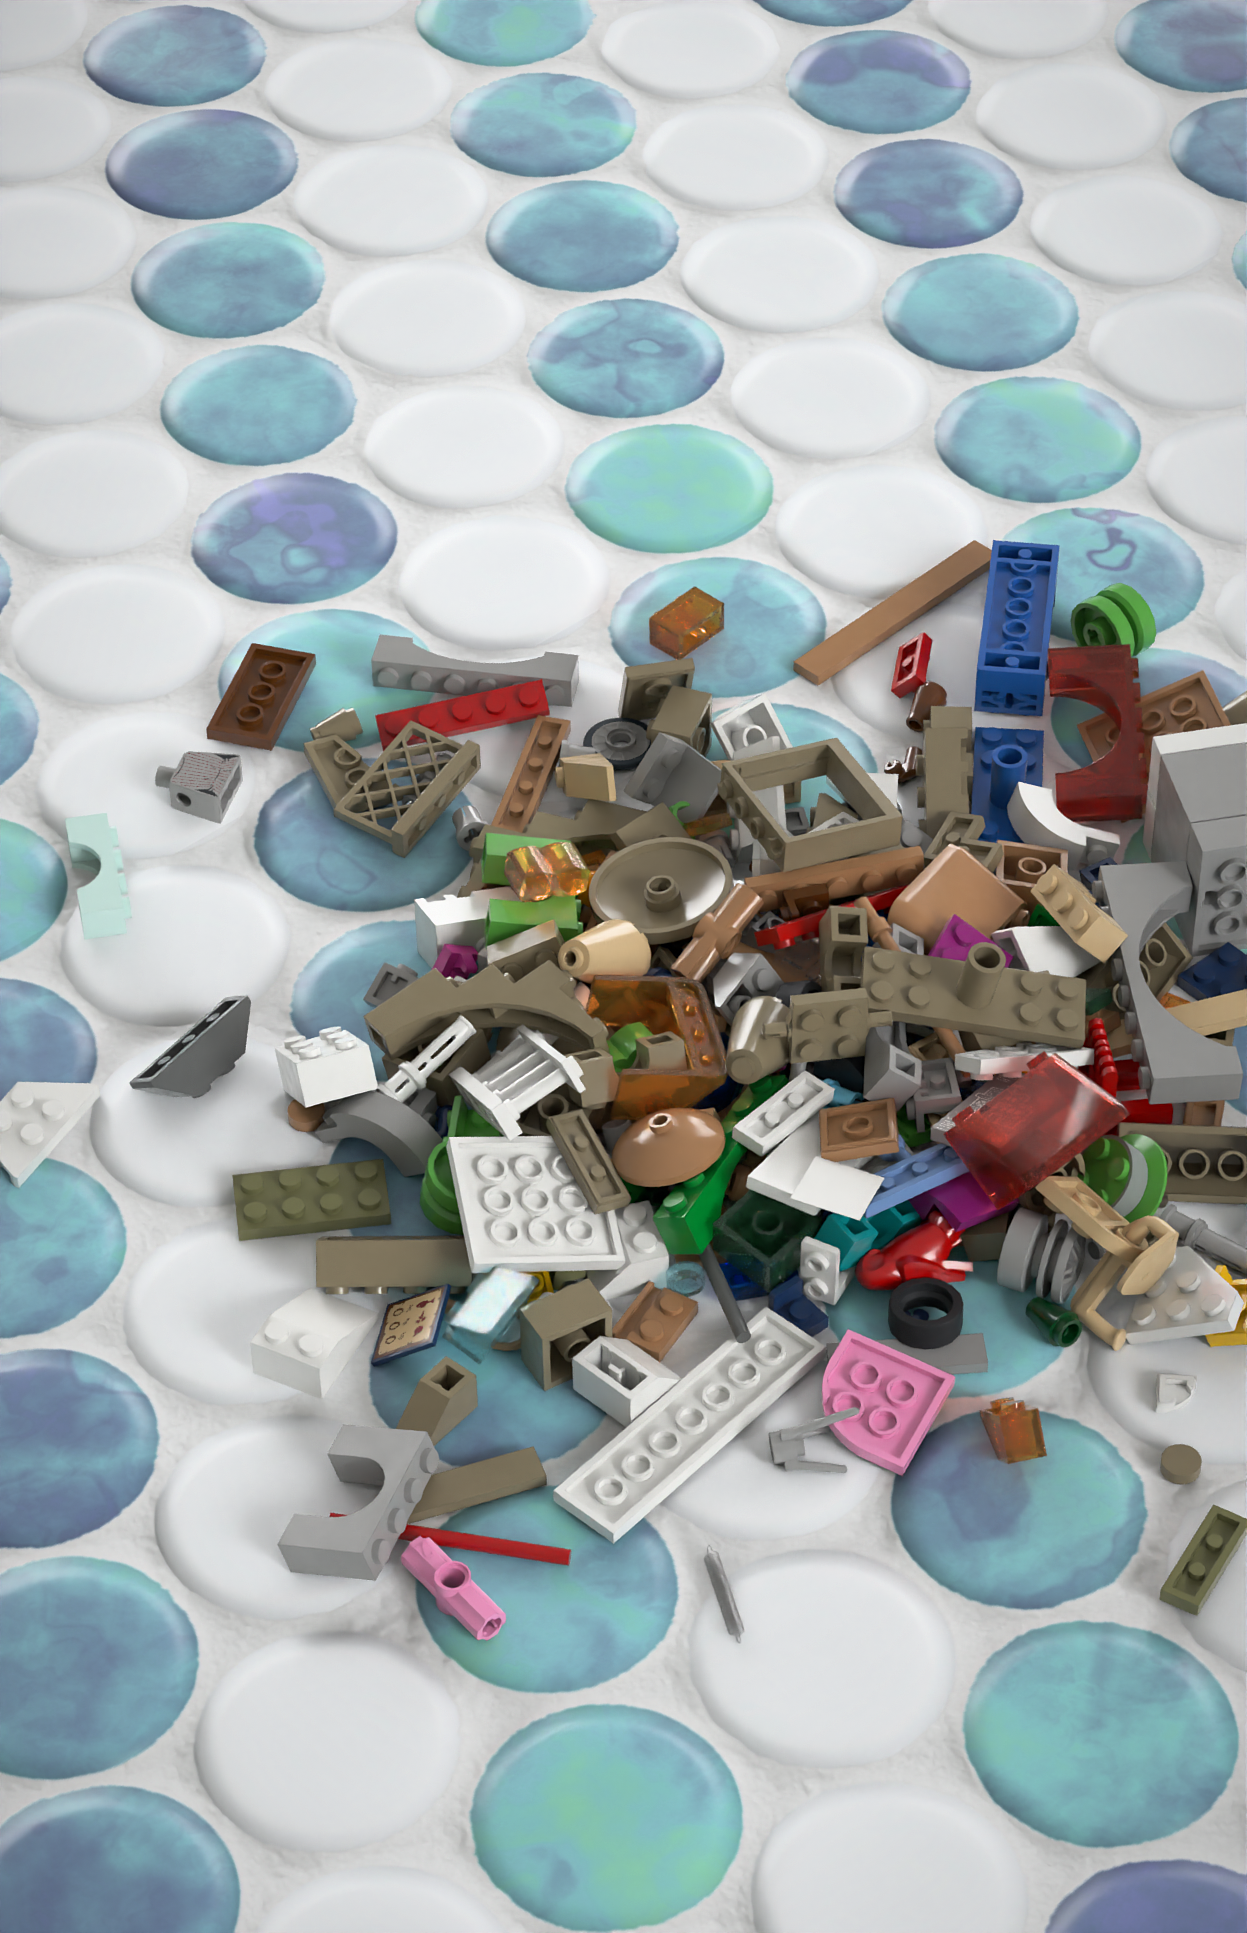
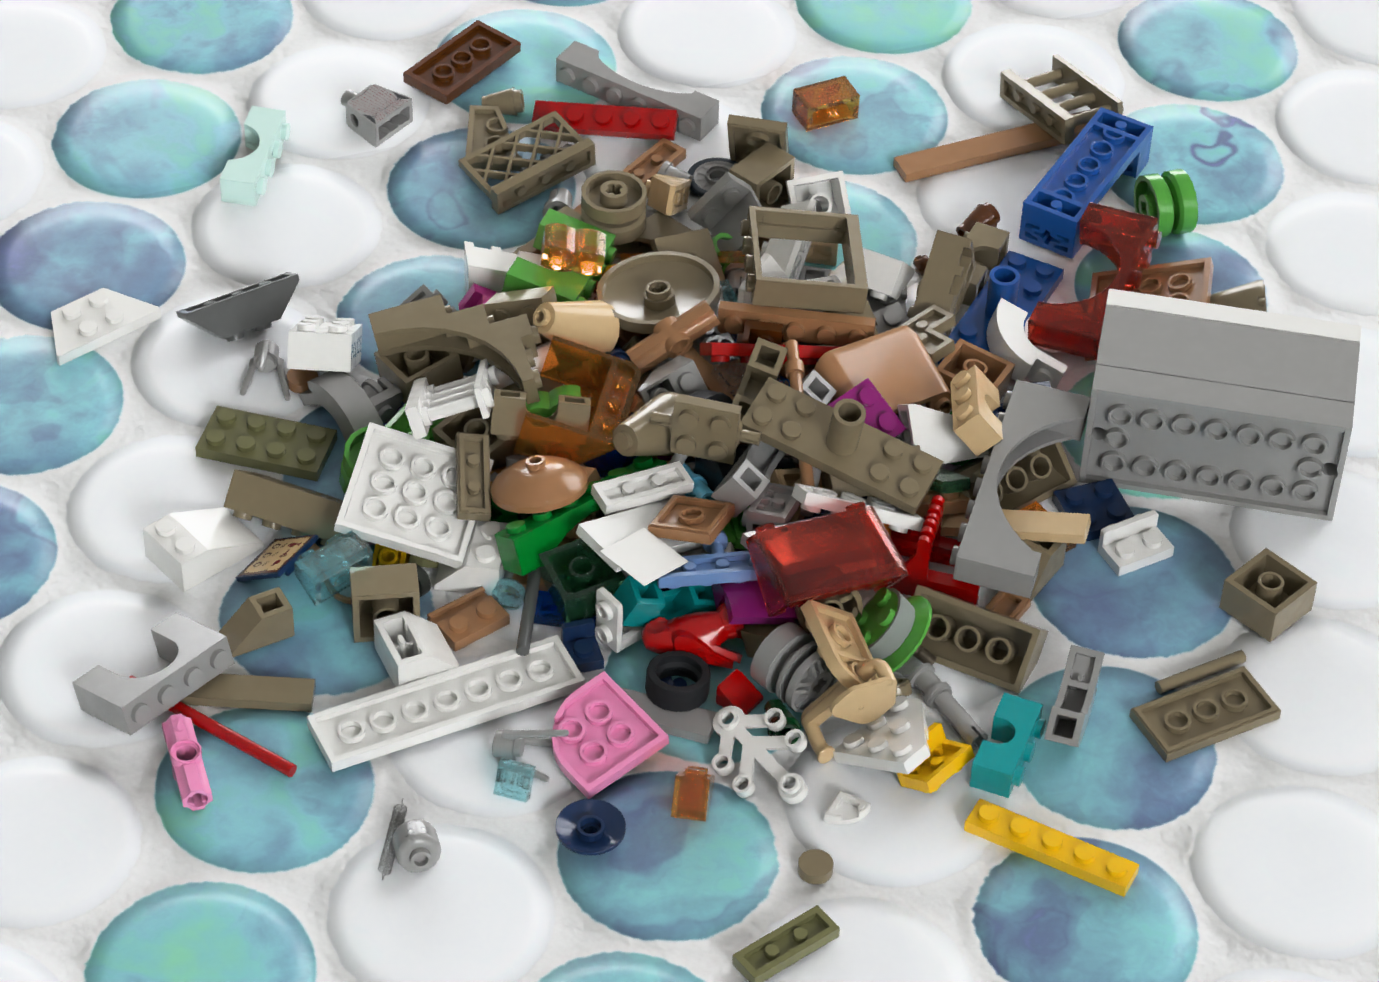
camera: 20 degrees right, 0 degrees up
white pin [376,1015,476,1103] -> none
red plate [891,632,933,699] -> none
none -> light grey plant [240,340,291,401]
none -> light grey head [392,819,441,872]
none -> clear light blue tile [493,758,536,802]
none -> dark blue dish [555,799,626,856]
none -> dark tan wheel [581,170,647,245]
none -> white plant [712,706,808,804]
none -> red slope [716,668,763,715]
none -> dark tan fence [1000,54,1124,145]

